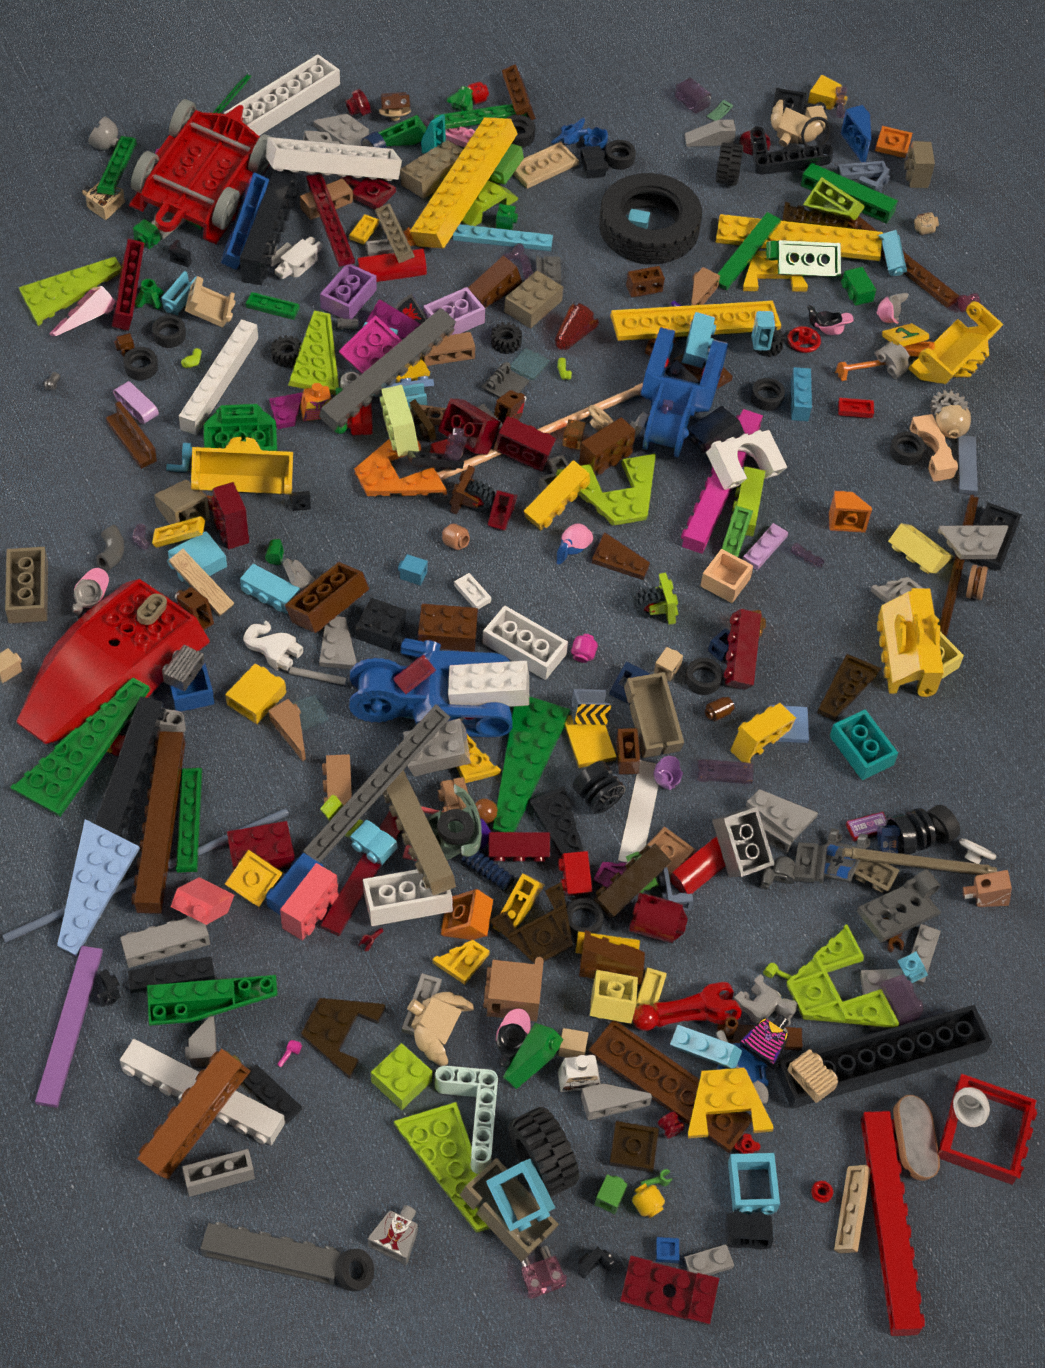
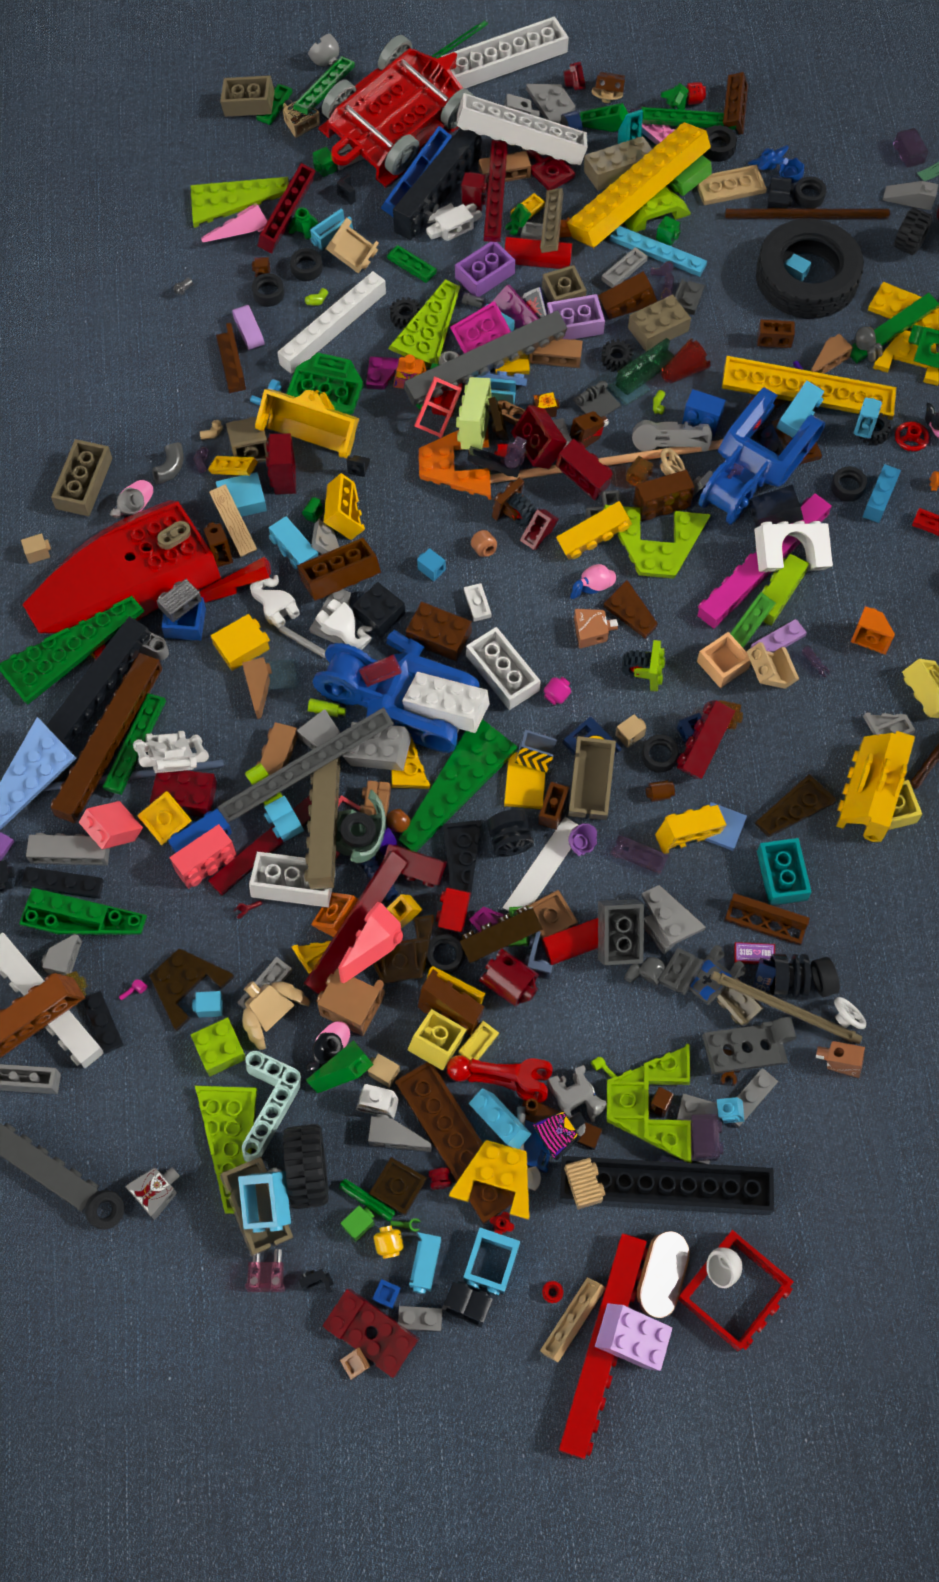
camera: 25 degrees right, 10 degrees up
none -> white brick [133,731,209,773]
none -> medium azure brick [192,991,223,1018]
none -> red wedge [199,557,271,602]
none -> tan arm [200,420,223,440]
none -> dark tan brick [220,76,275,117]
none -> green tile [256,84,293,125]
none -> light grey torso [297,709,340,750]
none -> dark red tile [304,851,407,995]
none -> lime cylinder [308,698,346,717]
none -> white hips [315,599,372,650]
none -> yellow wedge [324,473,365,540]
none -> coral wedge [338,902,403,983]
none -> green axle [339,1179,395,1221]
none -> medium nougat tile [340,1348,370,1380]
none -> medium azure window [409,1232,441,1294]
none -> coral window [414,376,462,438]
none -> dark red brick [461,172,489,212]
none -> green plate [505,203,532,236]
none -> brick [533,392,560,417]
none -> dark tan brick [542,265,587,302]
none -> nougat torso [574,609,618,649]
none -> lavender brick [595,1303,672,1371]
none -> light grey plate [601,247,648,288]
none -> clear green fence [615,338,676,395]
none -> light grey piece [632,420,712,451]
none -> reddish brown piece [649,1087,674,1118]
none -> blue piece [682,389,726,437]
none -> reddish brown fence [724,893,810,946]
none -> reddish brown axle [725,208,890,219]
none -> tan panel [746,642,799,689]
none -> dark grey piece [856,326,883,362]

